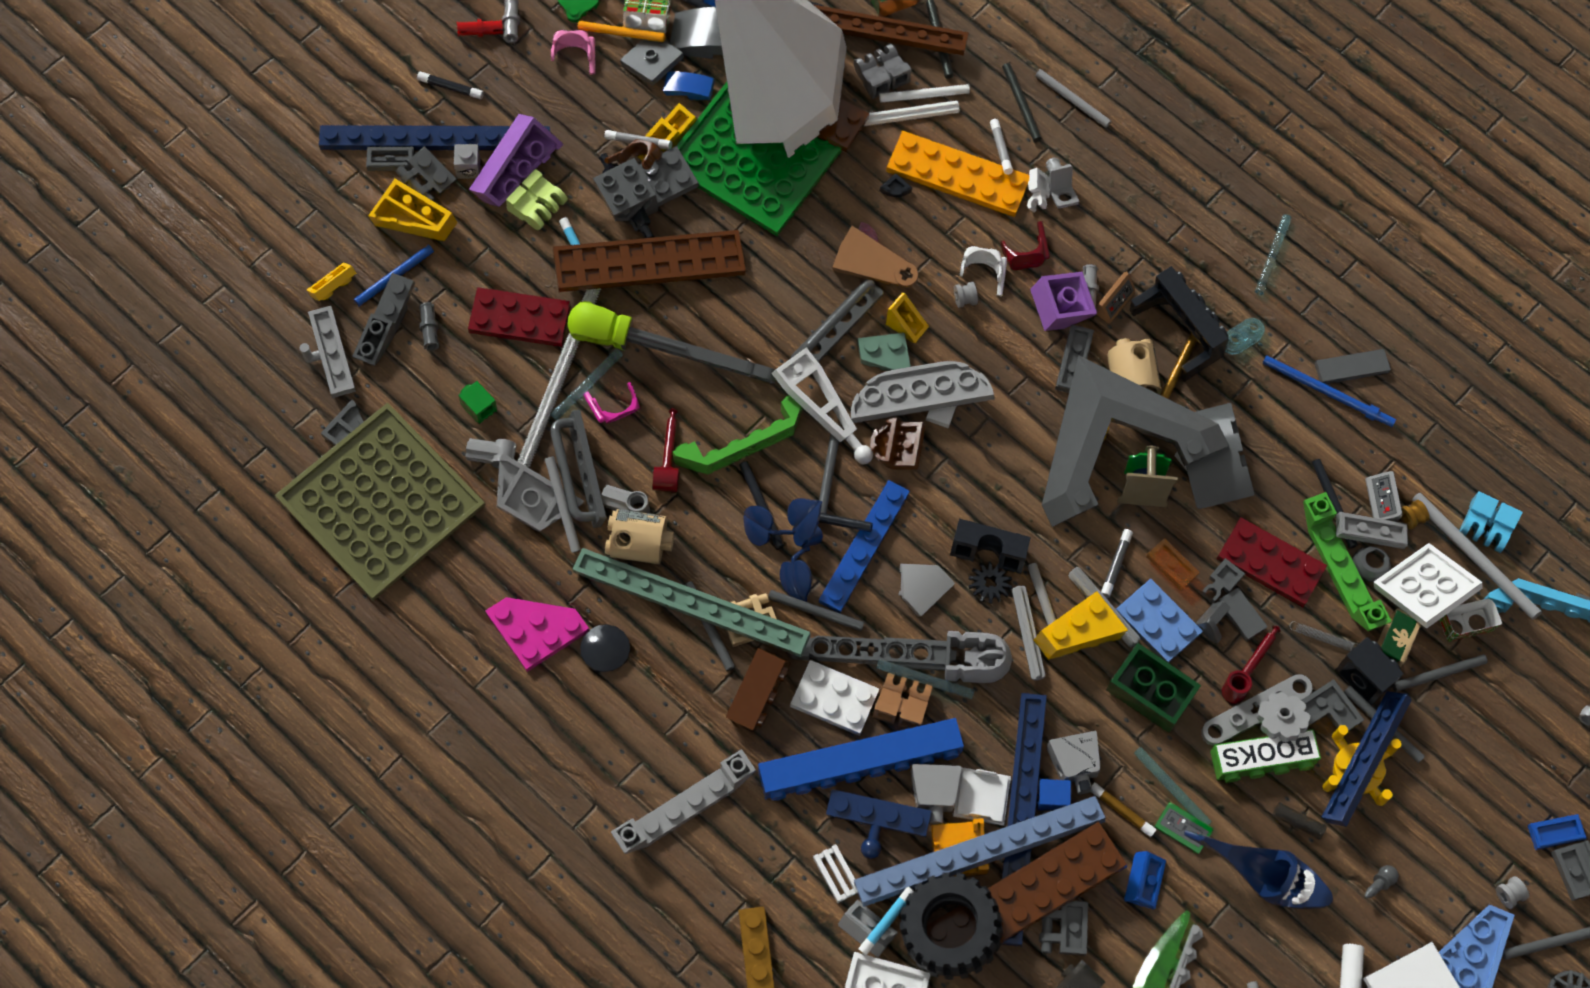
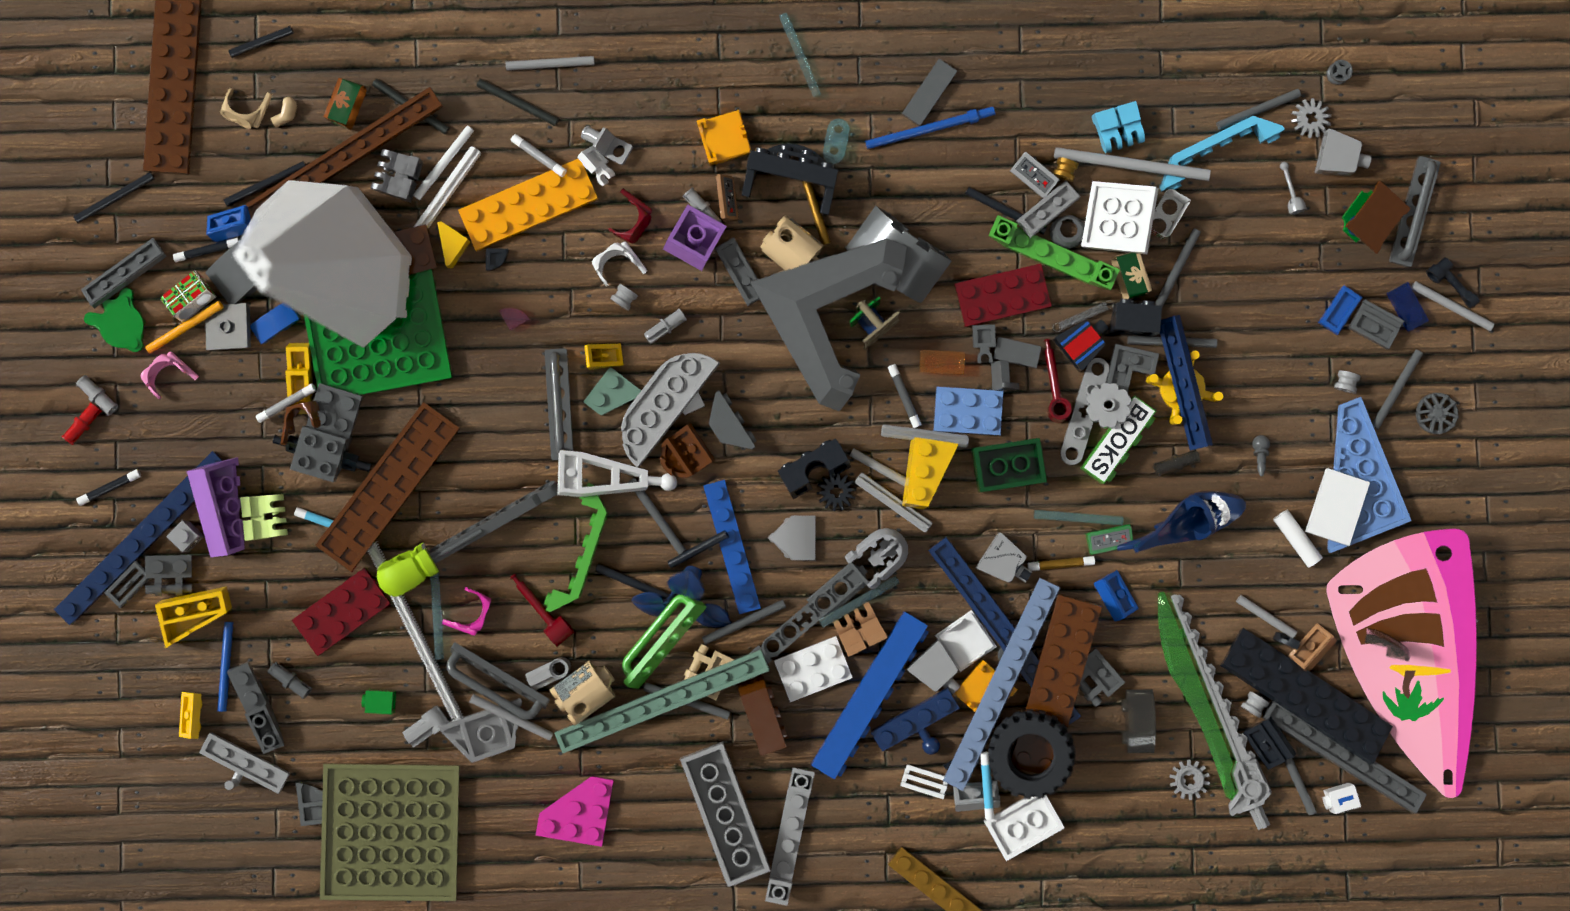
camera: 45 degrees left, 20 degrees up
black dish [580,624,630,673] -> none
medium nougat piece [833,226,918,288] -> none
blue panel [1037,779,1071,811] -> none
none -> yellow slope [437,221,470,268]
none -> bright green piece [622,595,707,689]
none -> light grey axle [644,309,687,344]
none -> light grey brick [680,742,770,887]
none -> light orange piece [696,110,751,166]
none -> dark grey slope [709,391,757,450]
none -> torso [1053,319,1109,372]

